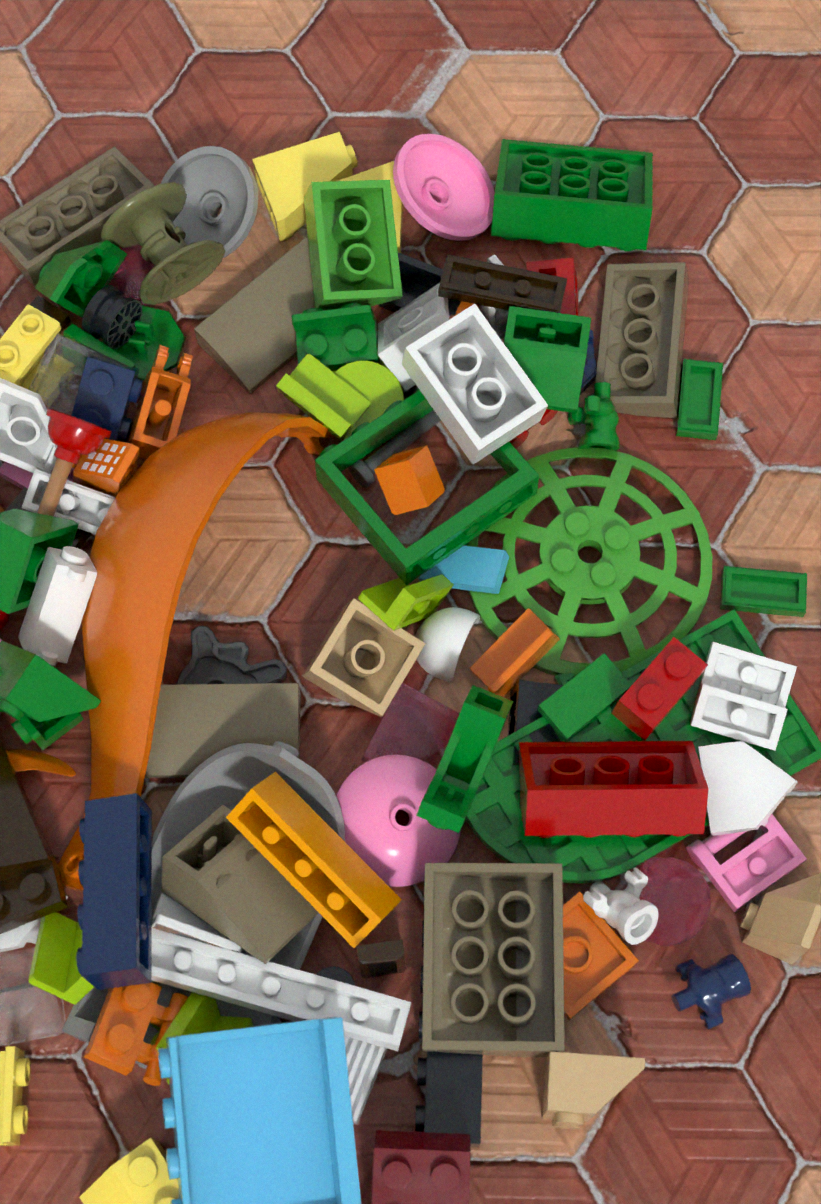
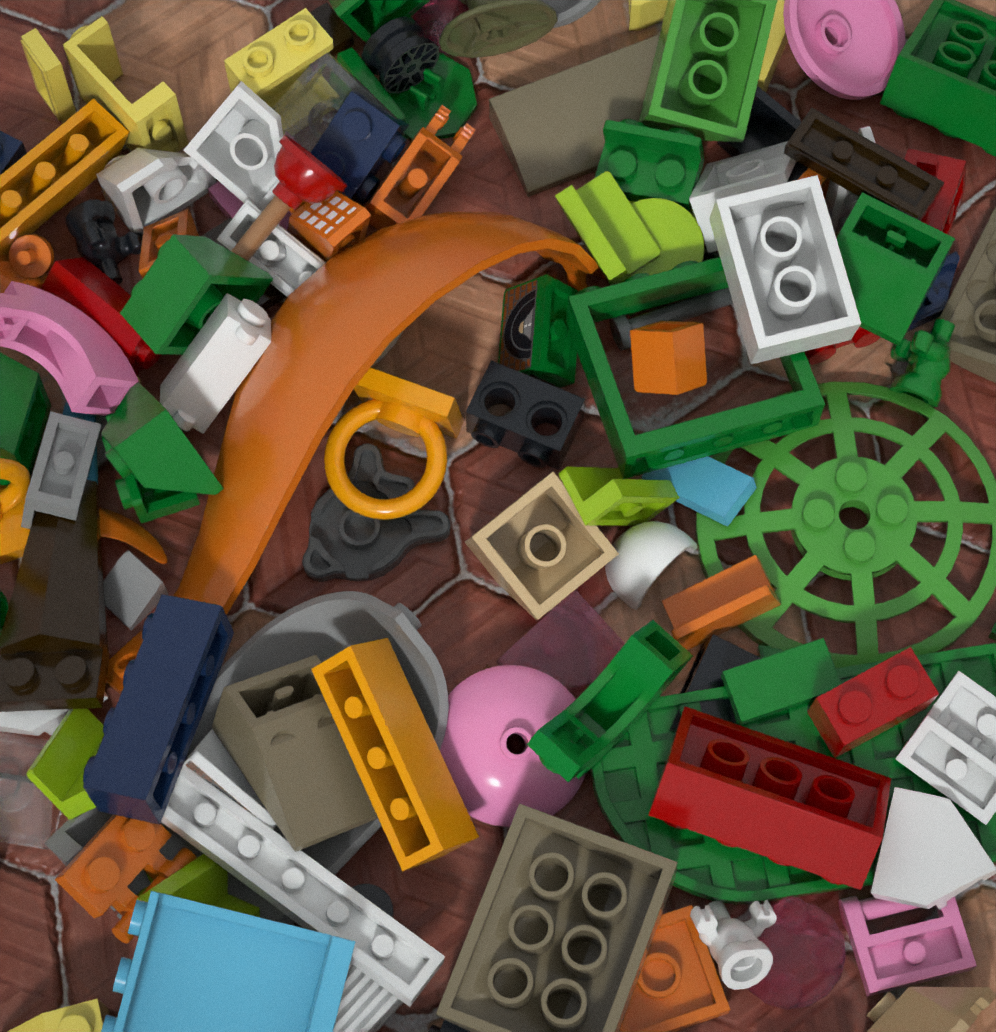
camera: 20 degrees right, 0 degrees up
dark tan slope [145,683,301,778] -> none
dark brown tile [356,939,406,978] -> none
none -> light grey slope [103,550,169,631]
none -> light orange tile [324,367,464,520]
none -> black brick [466,360,585,470]
none -> green panel [498,274,578,388]

